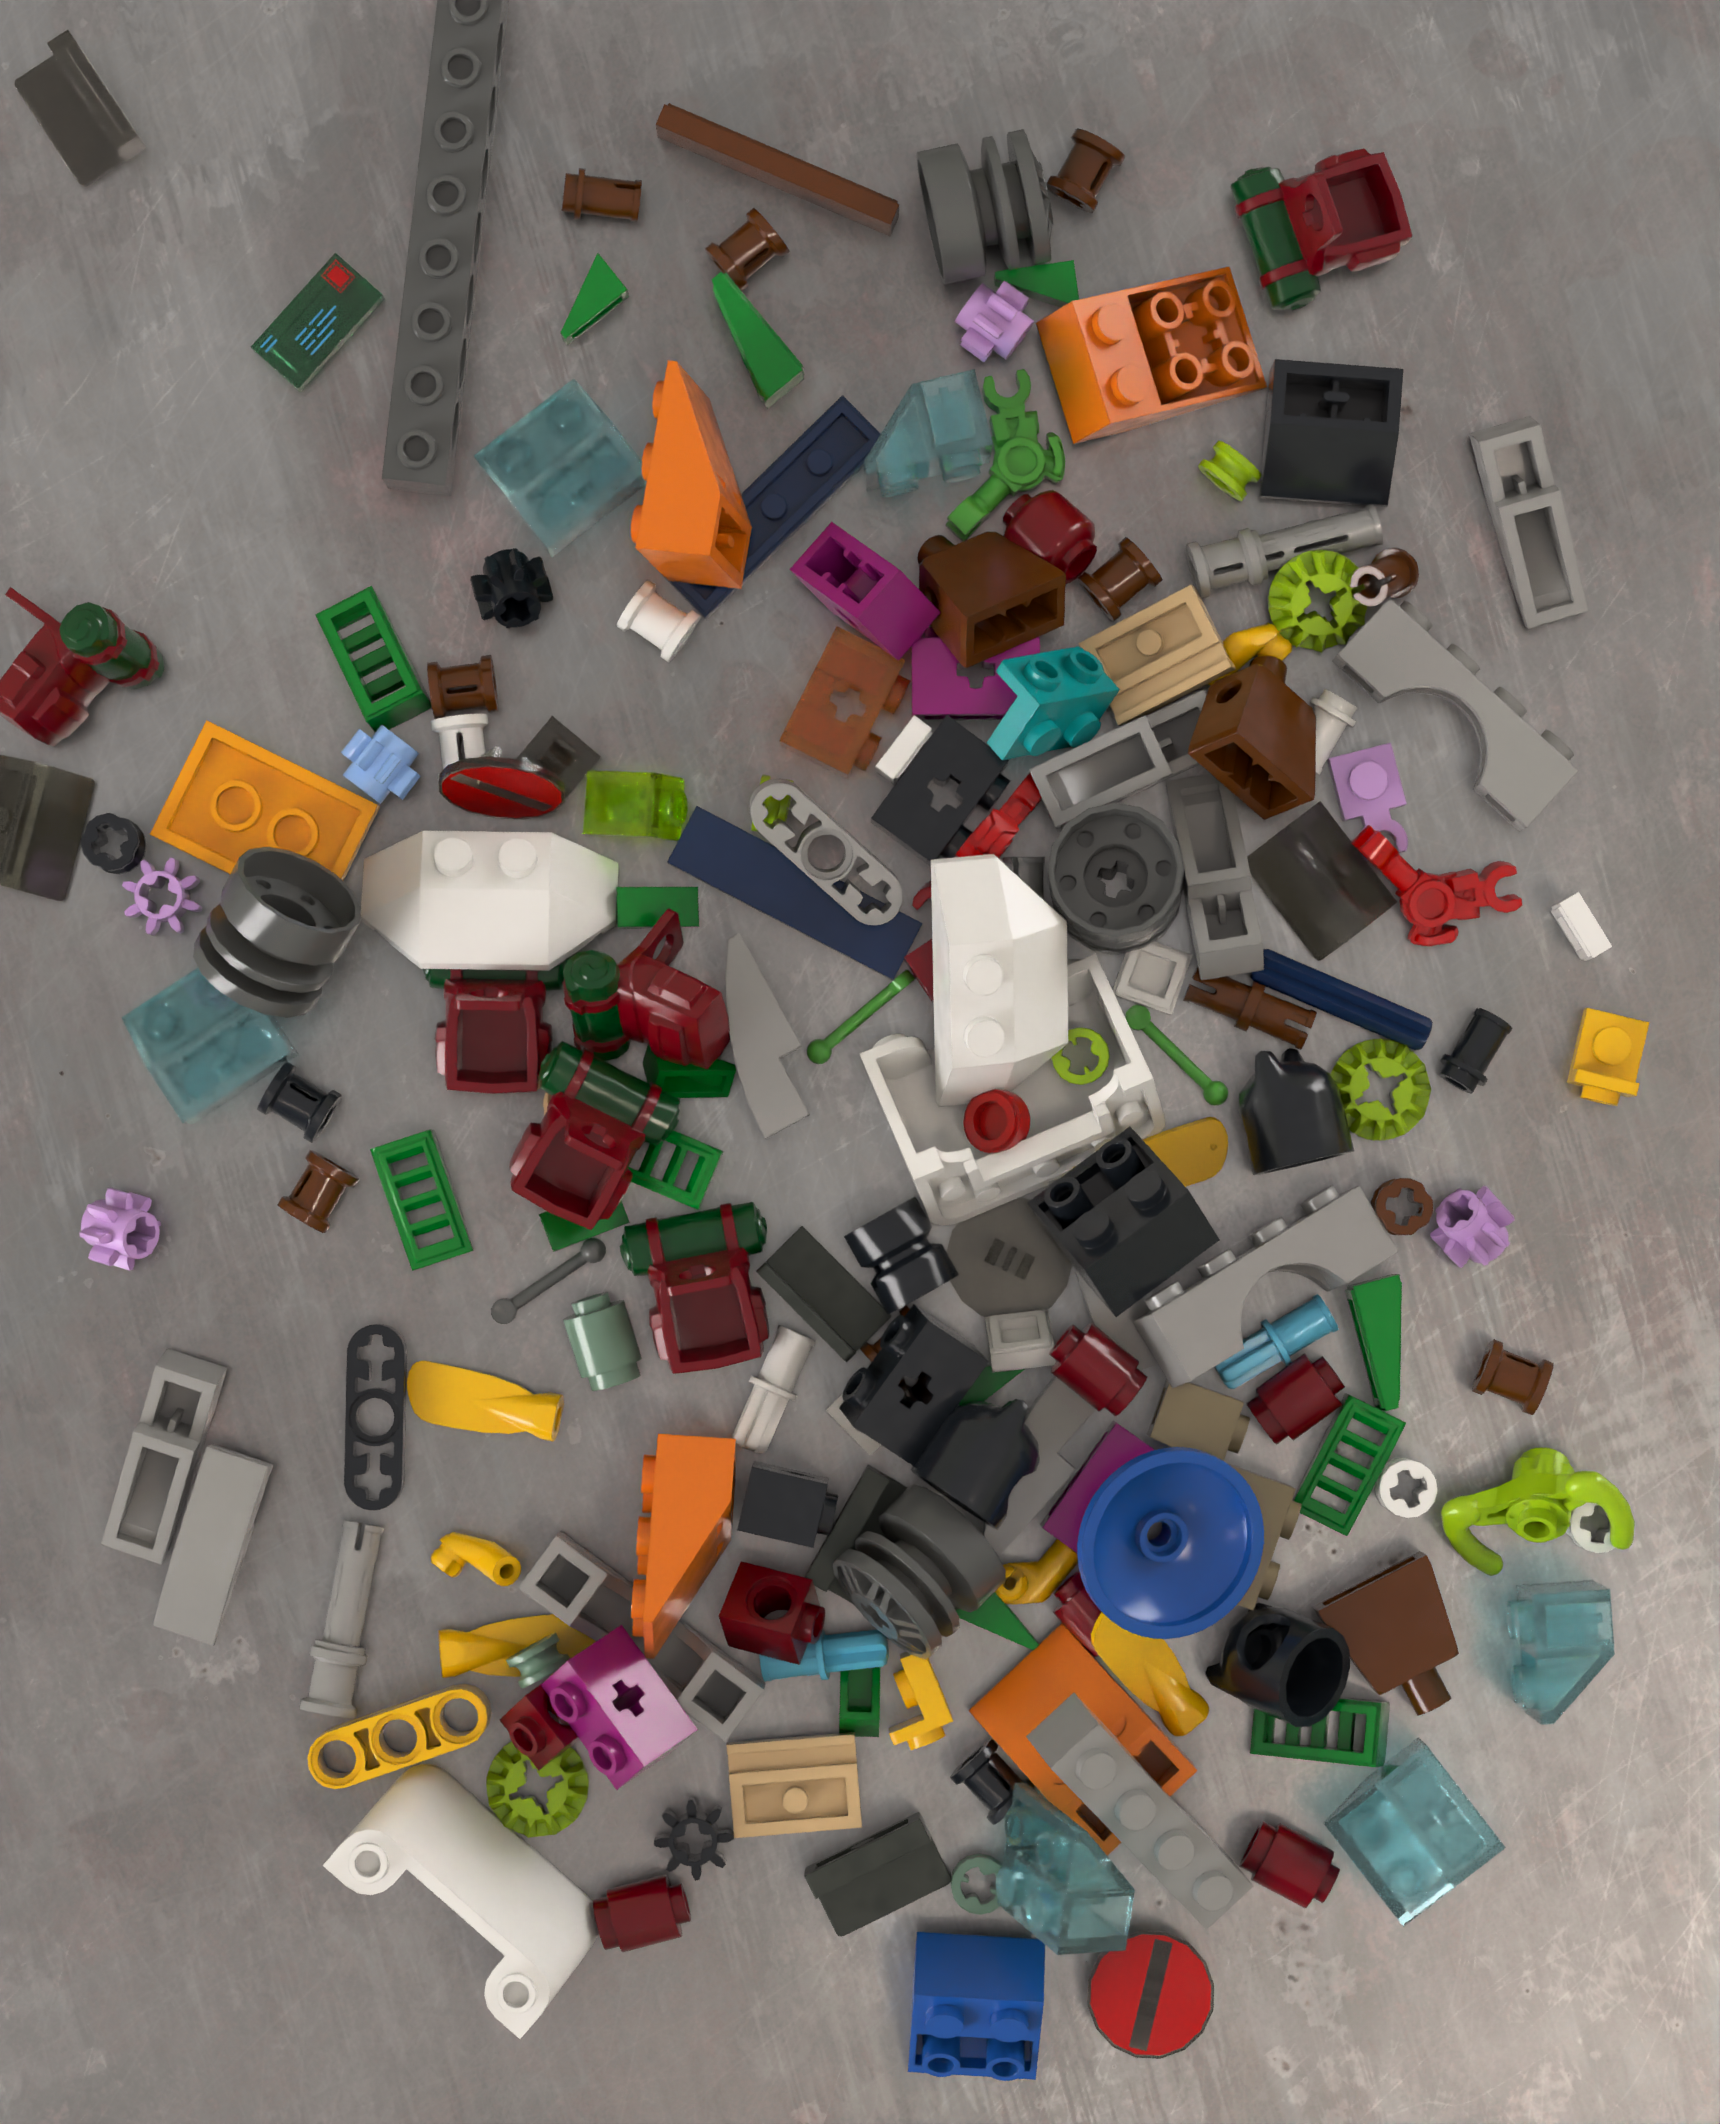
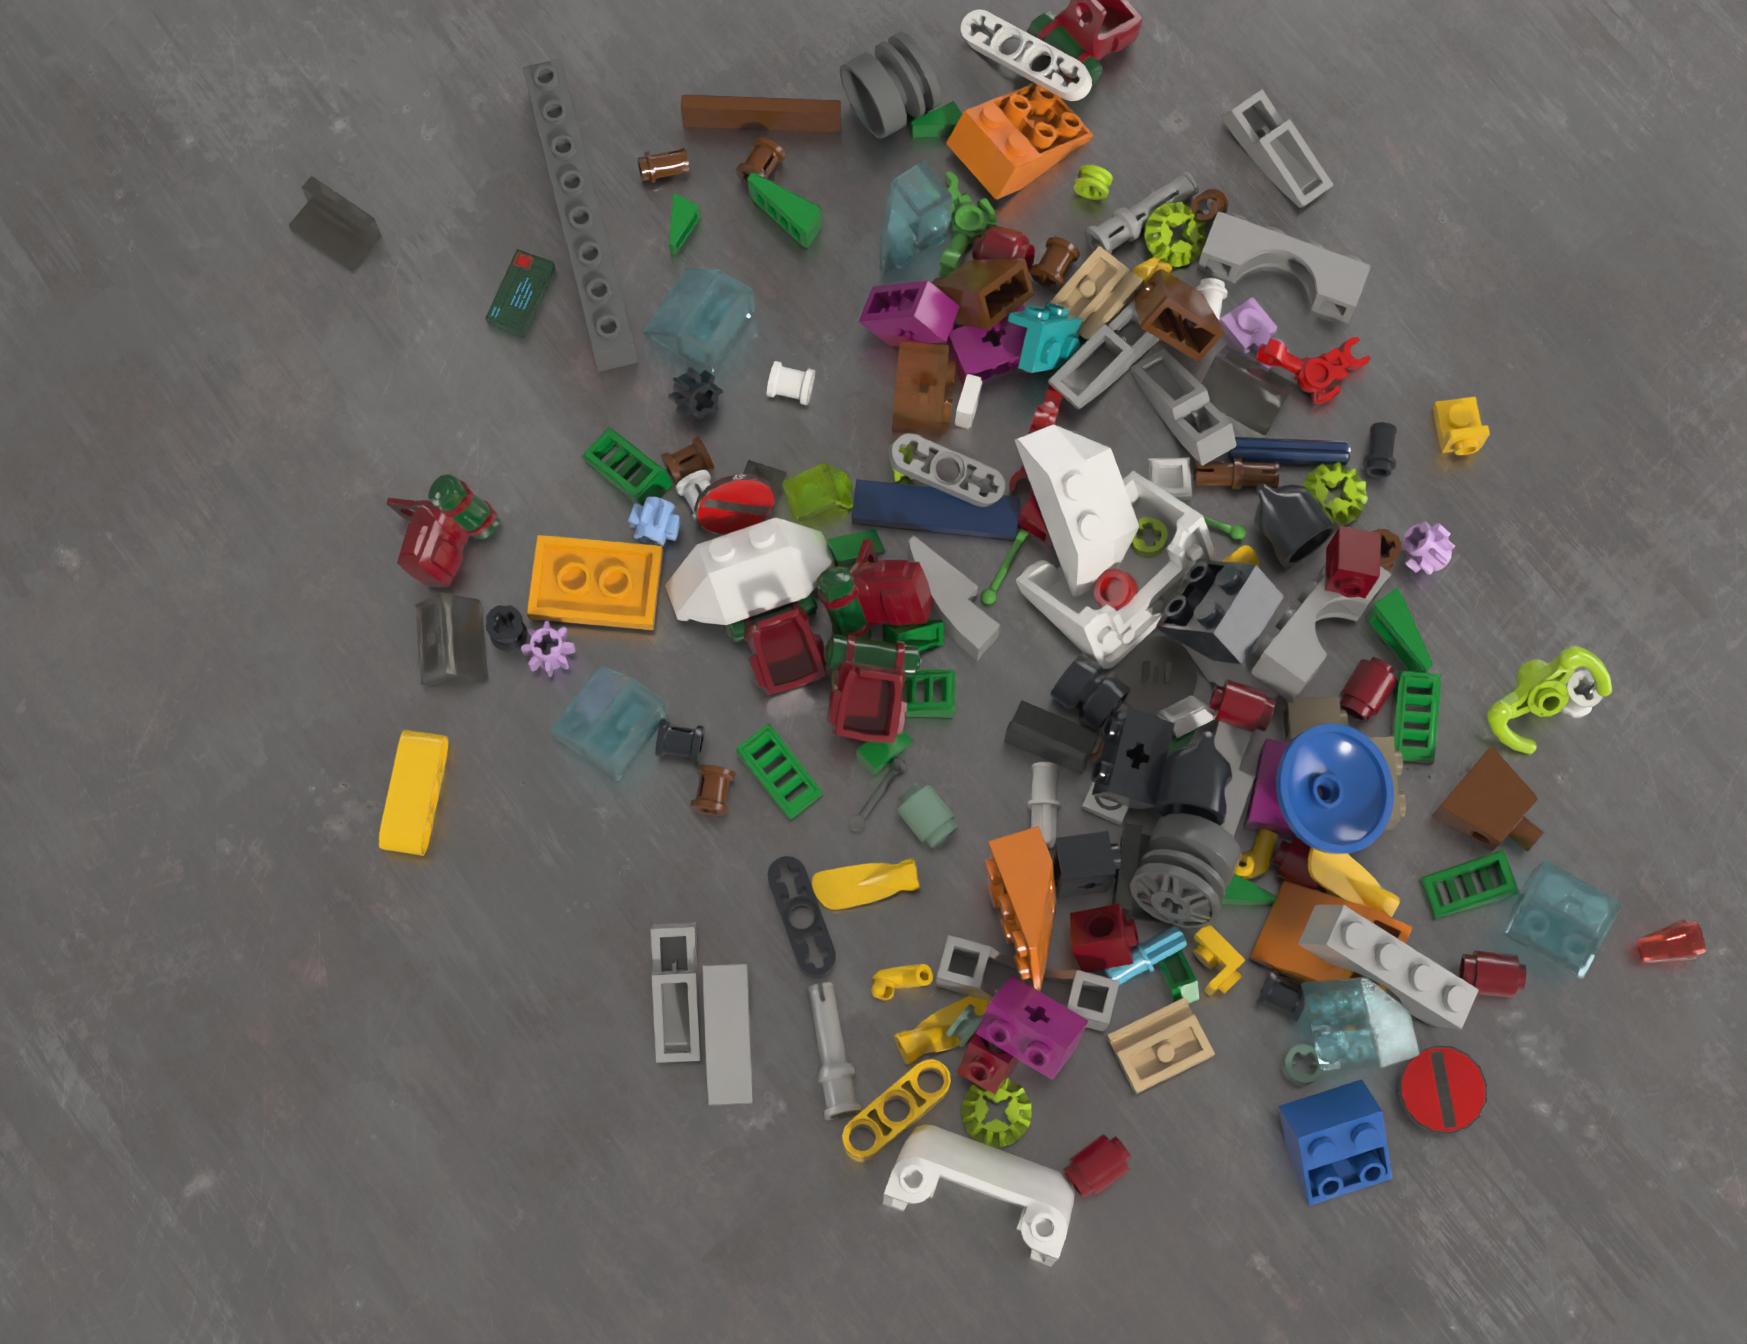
camera: 25 degrees left, 15 degrees down
lavender gear [79,1188,161,1271] -> none
dark grey wheel [193,847,361,1018] -> none
dark red piece [620,1202,770,1374] -> none
orange slope [631,360,752,589] -> none
black gear [654,1797,734,1881] -> none
dark blue tile [662,395,887,620] -> none
pearl dark grey panel [804,1812,951,1937] -> none
black brick [871,715,1011,866] -> none
lavender gear [955,281,1034,362] -> none
reddish brown bush [1047,128,1125,213] -> none
dark grey wheel [1048,803,1184,955] -> none
black piece [1205,1603,1350,1727] -> none
medium azure axle [1215,1294,1339,1389] -> none
black slope [1260,359,1403,507] -> none
white bush [1374,1457,1437,1518] -> none
reddish brown bush [1472,1339,1554,1415] -> none
clear light blue slope [1507,1580,1615,1725] -> none
white tile [1551,892,1612,961] -> none
none -> white beam [961,9,1092,101]
none -> dark red brick [1325,526,1381,598]
none -> clear red cone [1636,918,1706,964]

